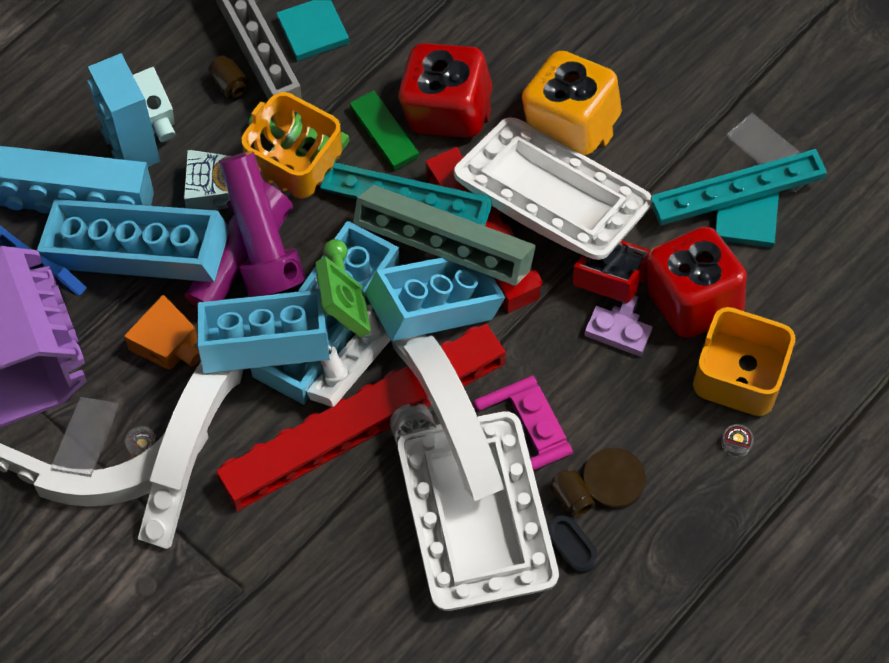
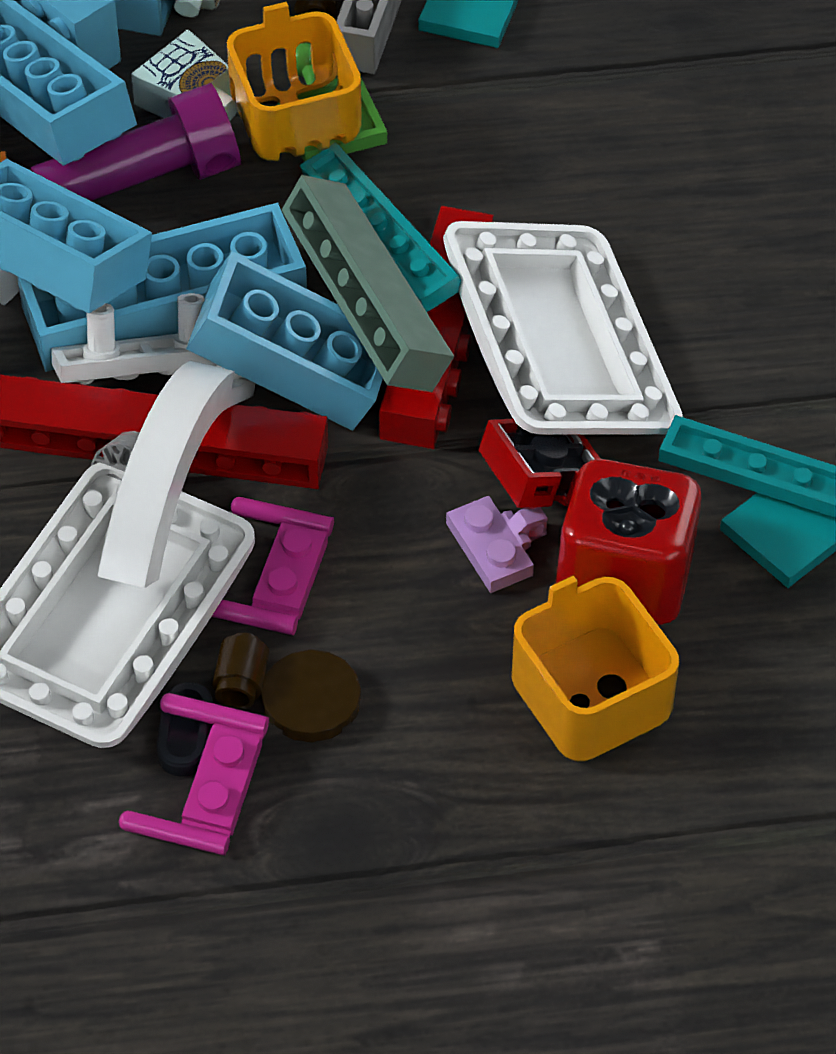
camera: 40 degrees right, 10 degrees down
magenta piece [218,151,306,297] -> none
bright green plate [316,239,371,338] -> none
green tile [350,90,419,171] -> none
red piece [398,43,493,138] -> none
light orange piece [522,51,622,155] -> none
tile [721,424,754,457] -> none
none -> dark pink plate [119,693,269,856]

